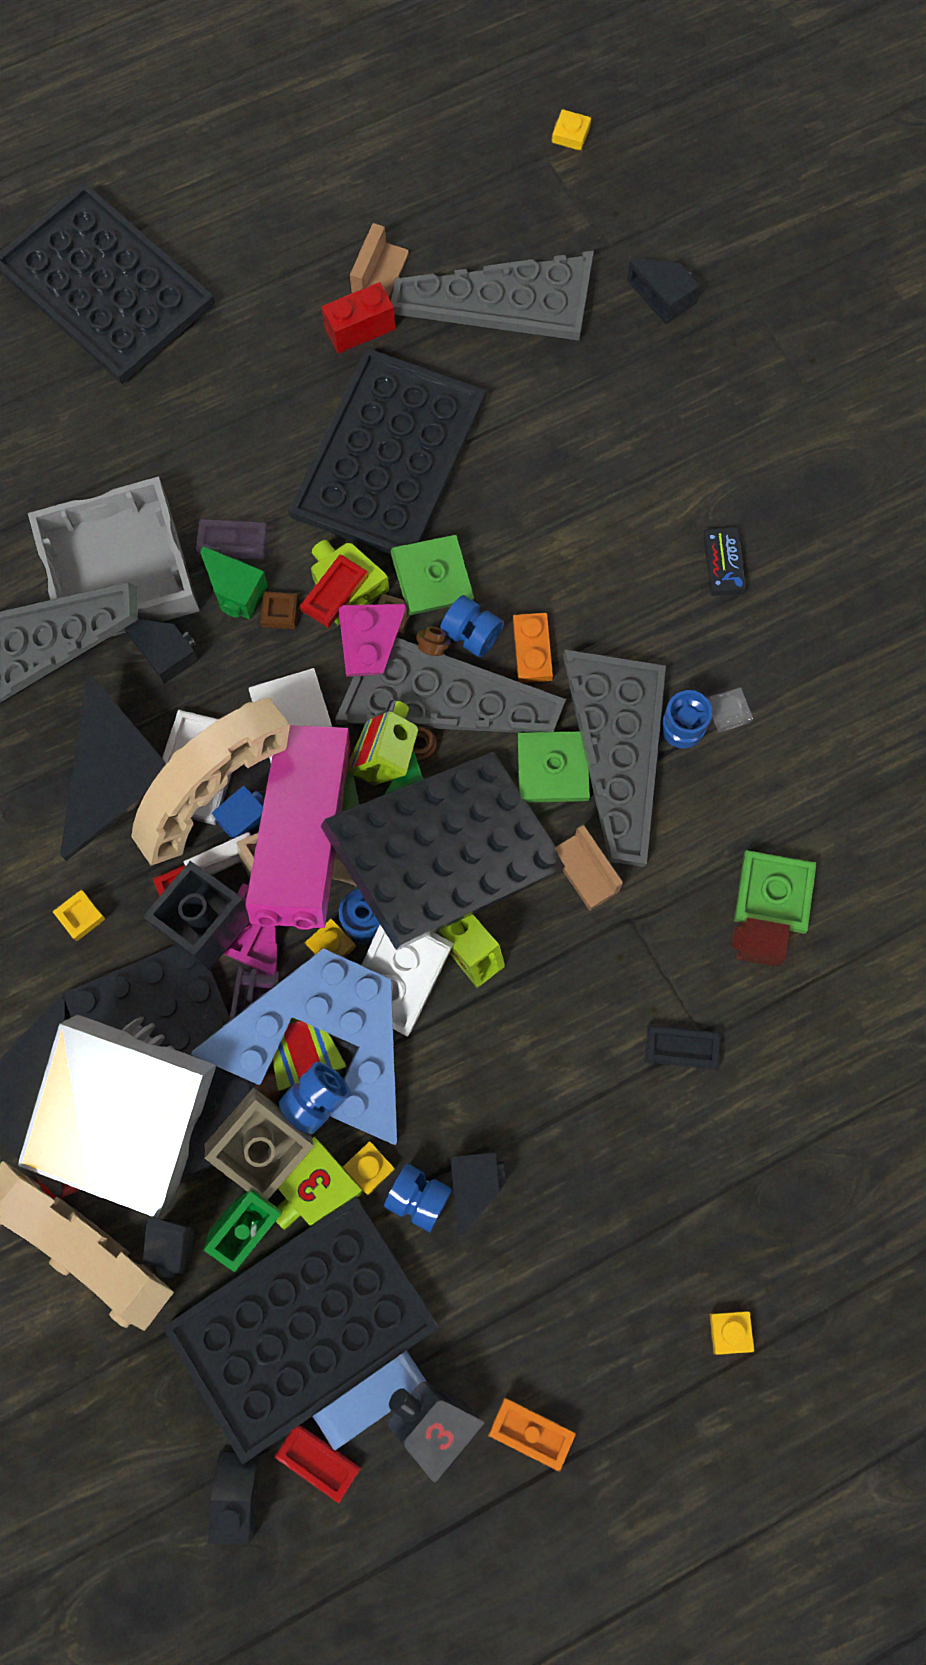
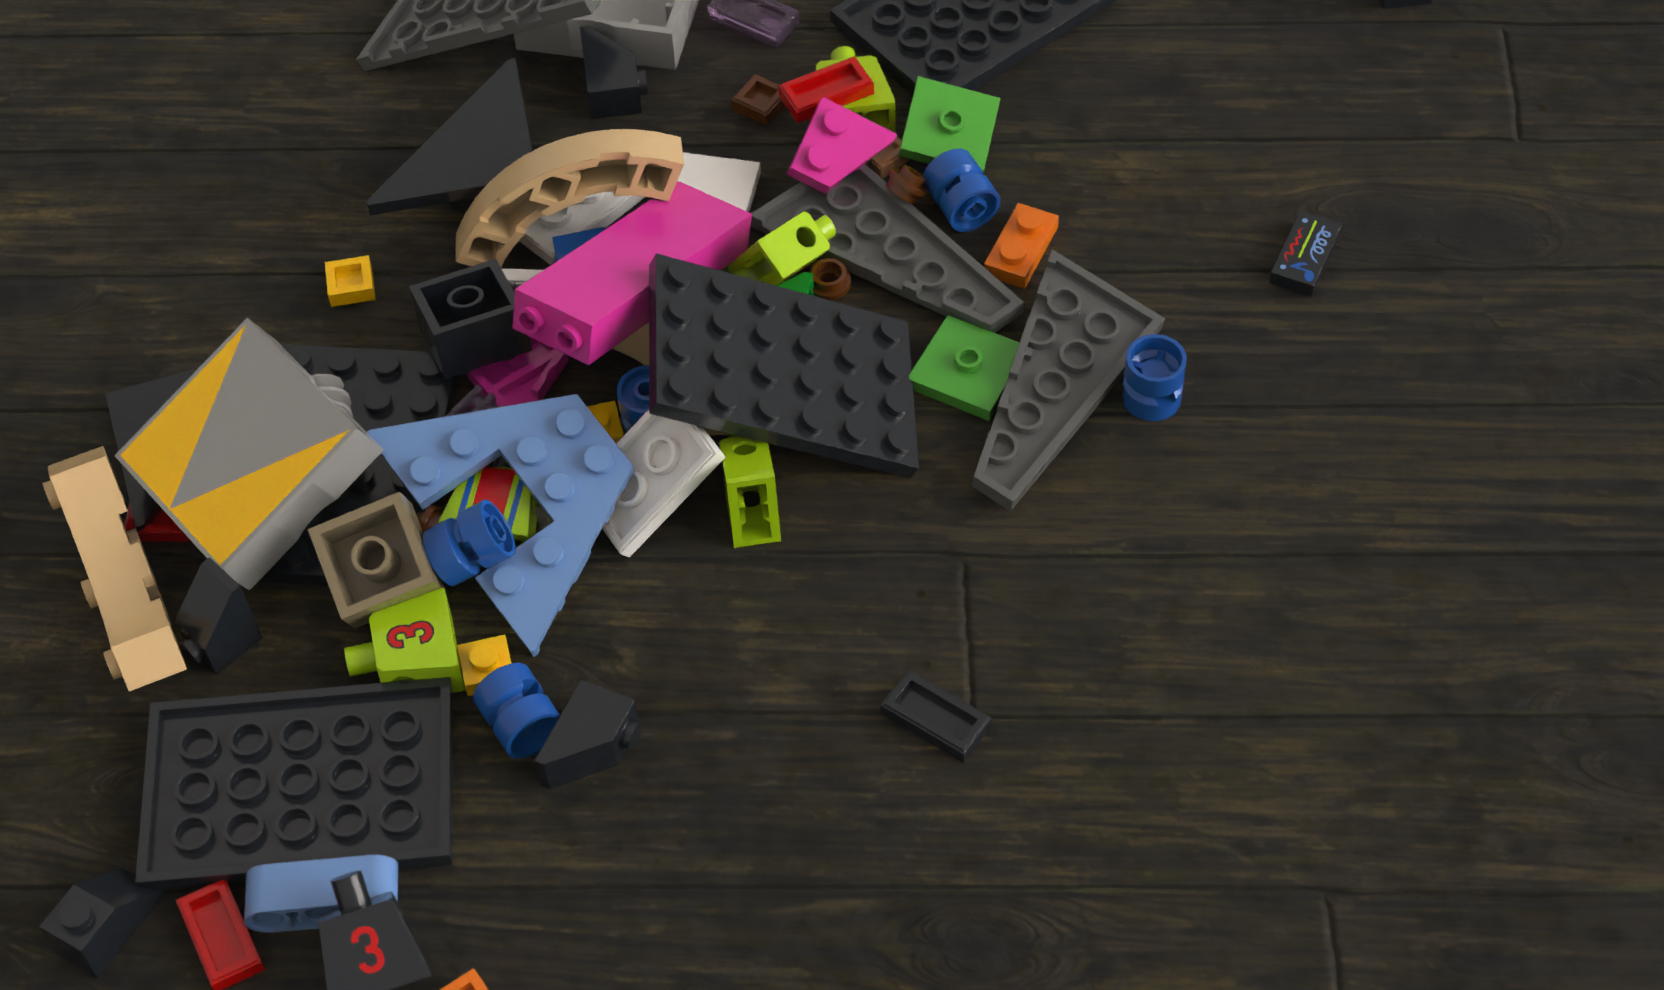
camera: 30 degrees right, 20 degrees down
green slope [200,546,268,620] -> none
green slope [204,1189,282,1272] -> none
medium nougat panel [555,825,623,911] -> none
clear plate [708,687,753,733] -> none
clear red brick [732,917,790,967] -> none
bright green plate [734,850,816,934] -> none

